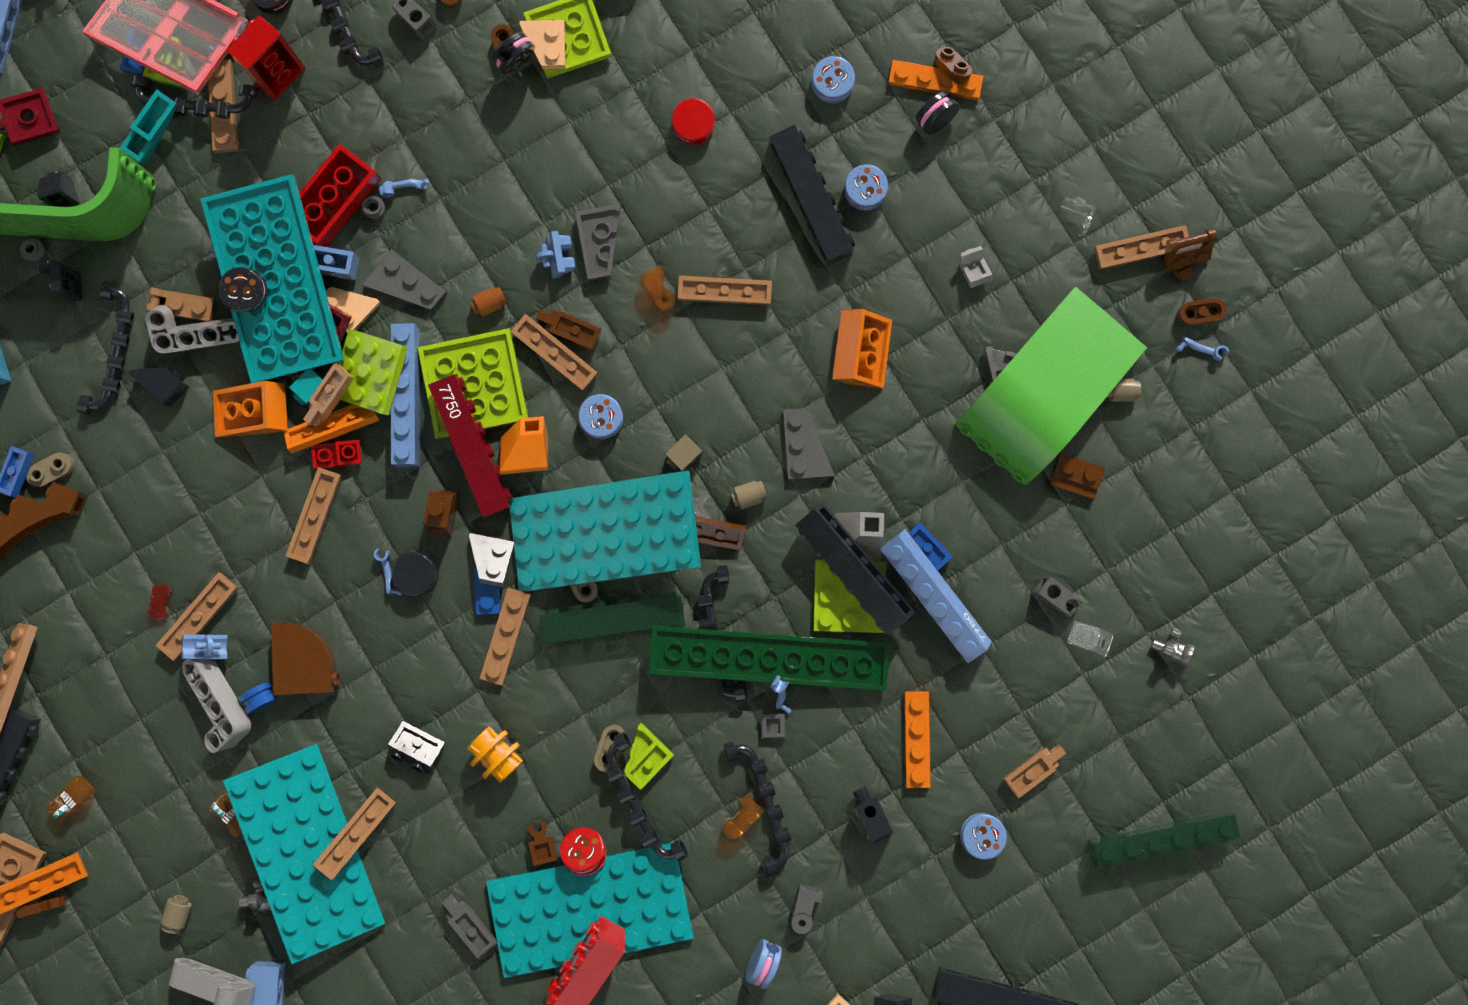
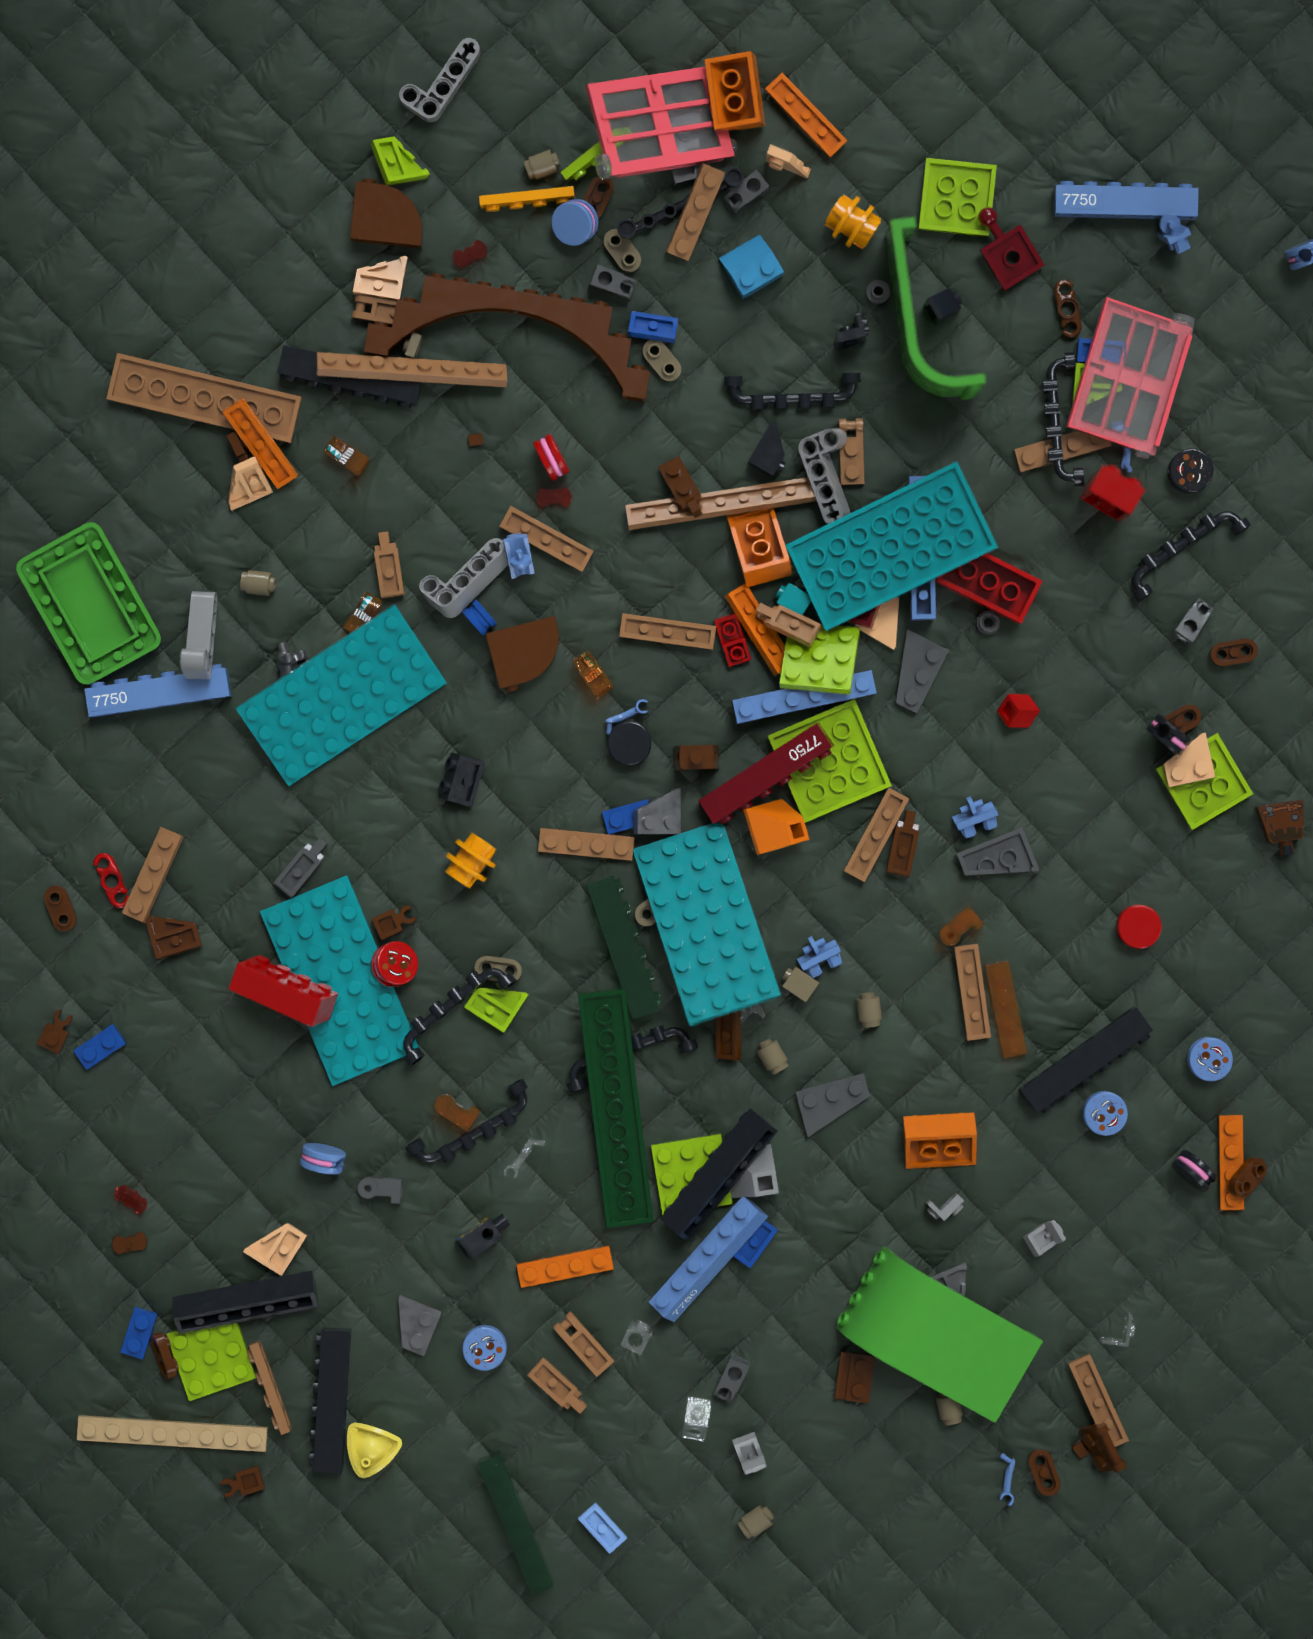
camera: 80 degrees right, 5 degrees up
teal slope [120,89,177,165] -> none
black head [219,267,268,313] -> none
medium nougat plate [312,787,396,880] -> none
medium blue piece [379,179,429,198] -> none
dark orange brick [470,287,507,317] -> none
medium blue head [579,394,623,439] -> none
dark grey tile [761,714,785,738] -> none
medium blue piece [771,675,791,714] -> none
flat silver piece [1151,628,1195,668] -> none
none -> light nougat wing [228,456,273,511]
none -> light yellow hat [347,1422,402,1478]
none -> medium nougat hinge [374,531,405,599]
none -> flat silver wing [398,1294,442,1356]
none -> reddish brown piece [468,433,484,447]
none -> clear piece [504,1137,545,1178]
none -> red head [533,434,570,481]
none -> medium nougat plate [553,1311,615,1377]
none -> clear orange leg [573,651,614,699]
none -> light blue plate [578,1502,627,1554]
none -> clear bracket [621,1320,653,1355]
none -> medium nougat plate [625,477,816,530]
none -> reddish brown hinge [658,456,703,518]
none -> light grey bracket [732,1432,767,1475]
none -> dark tan brick [738,1505,774,1539]
none -> medium blue hips [797,936,842,978]
none -> dark tan brick [856,992,882,1028]
none -> light grey bracket [926,1192,964,1221]
none -> clear orange plate [985,961,1027,1058]
none -> red panel [997,694,1040,728]
none -> reddish brown piece [1054,279,1082,338]

